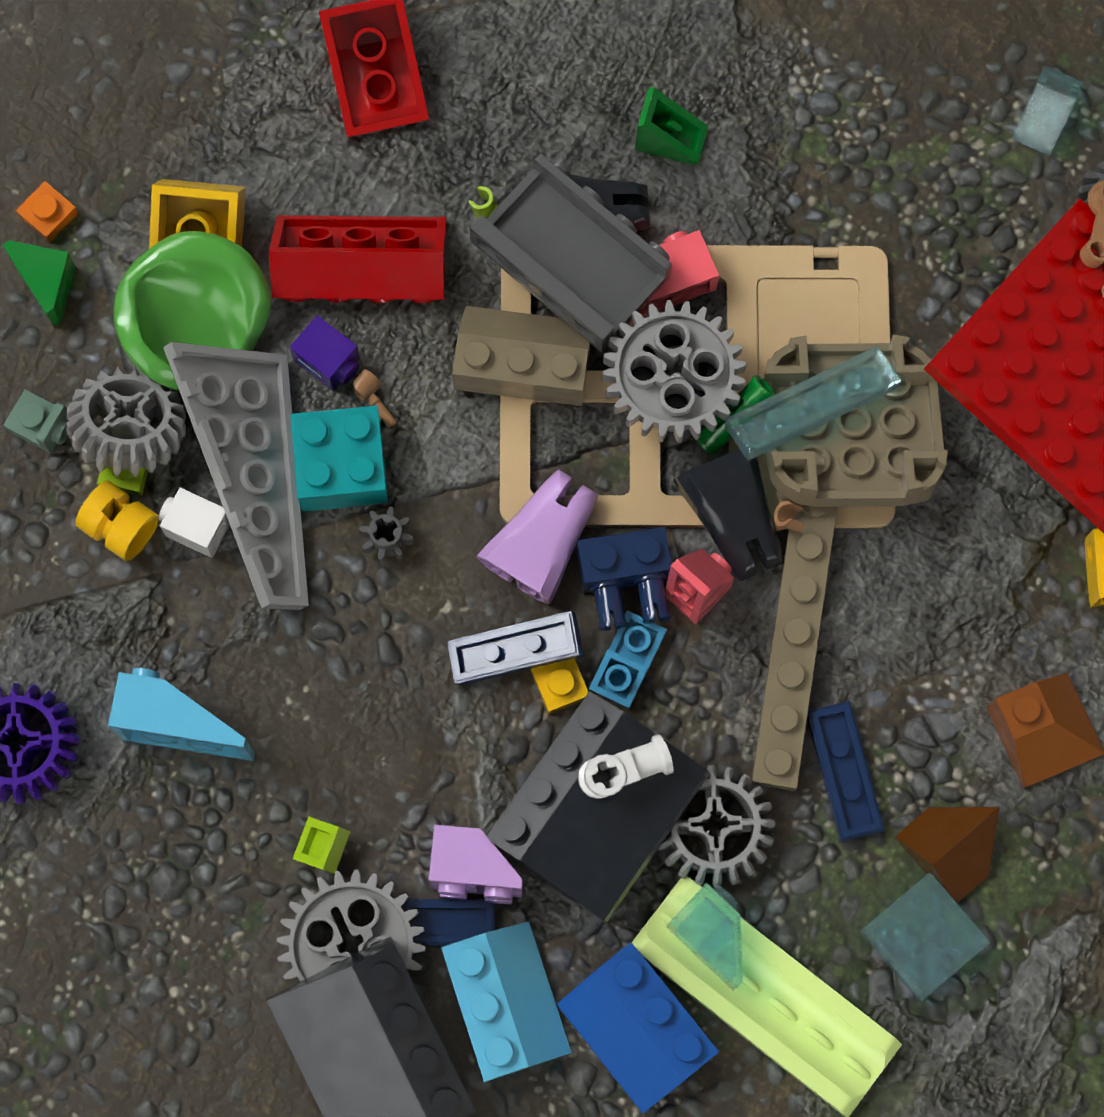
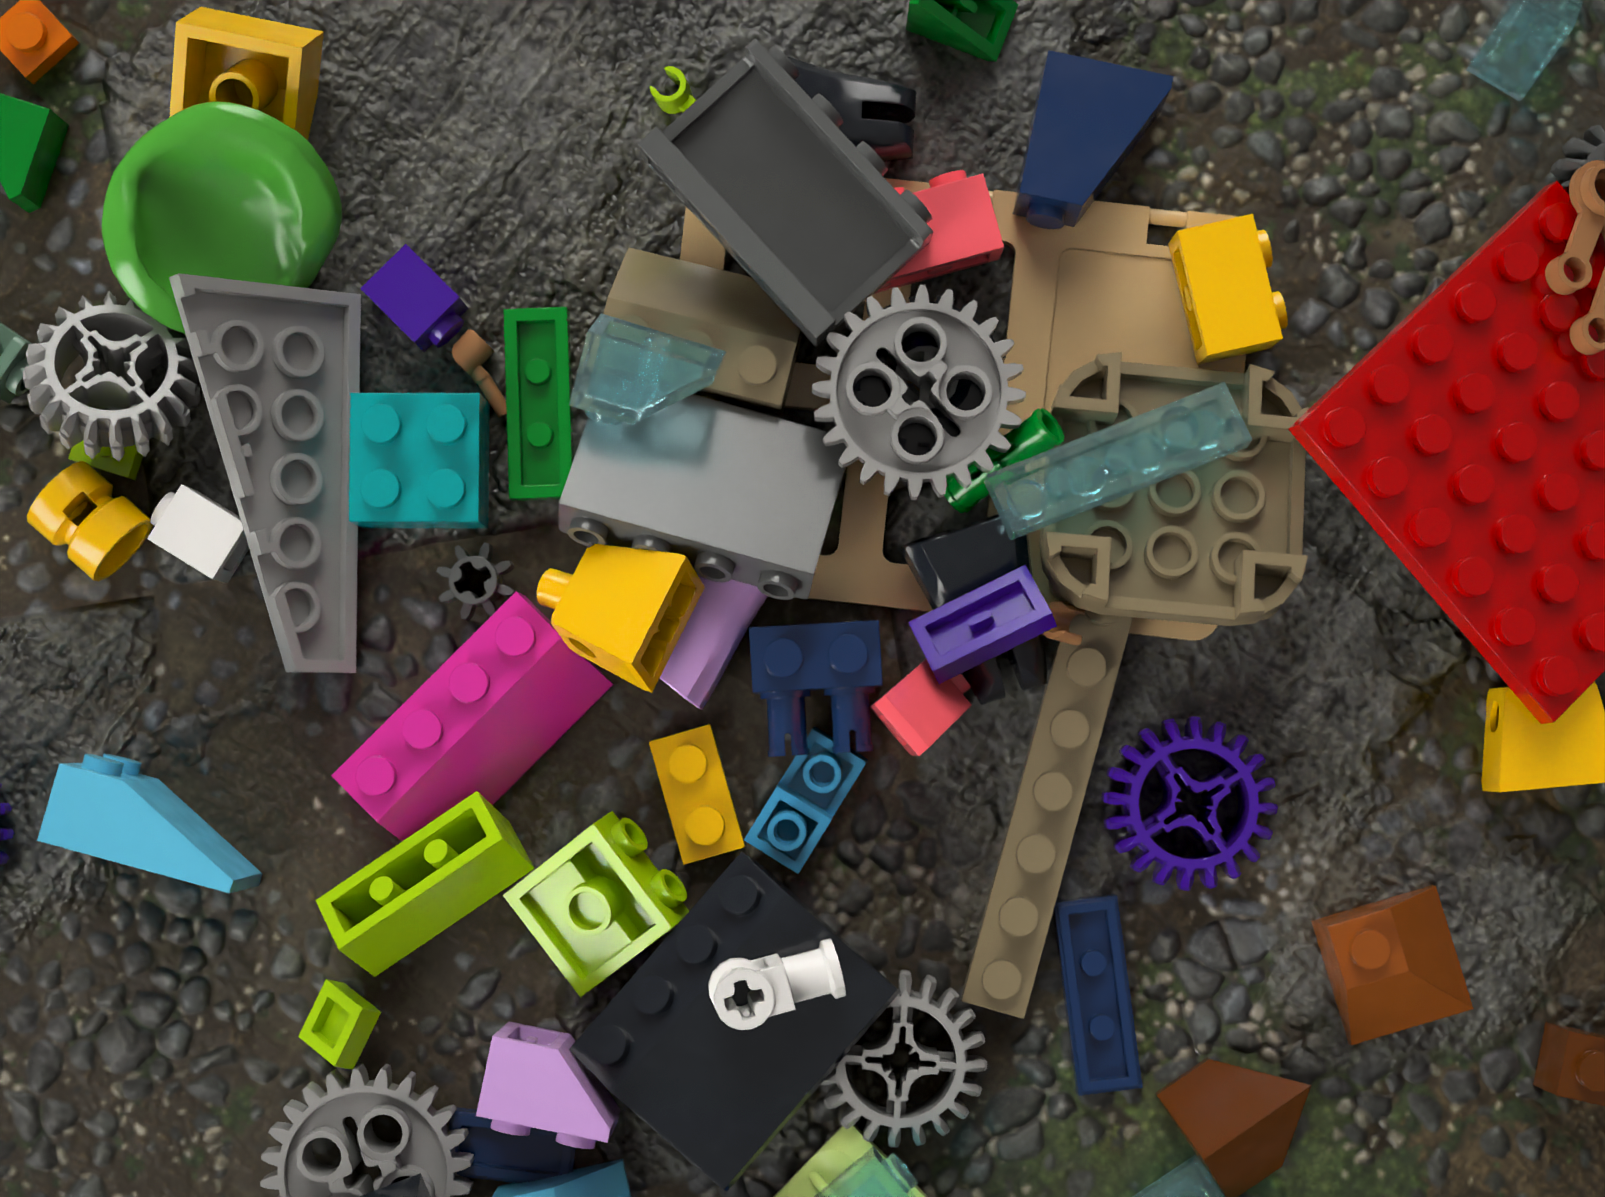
camera: 10 degrees right, 10 degrees up
red slope [269,215,446,304] -> none
tile [447,611,584,686] -> none
none -> lime brick [315,791,535,977]
none -> dark pink slope [331,591,614,841]
none -> lime plate [503,811,689,998]
none -> green plate [504,307,574,501]
none -> yellow torso [537,544,705,693]
none -> panel [559,370,847,600]
none -> clear light blue slope [569,313,726,425]
none -> dark purple plate [908,564,1057,684]
none -> dark blue slope [1013,50,1174,229]
none -> dark purple gear [1102,717,1278,891]
none -> yellow brick [1168,214,1288,365]

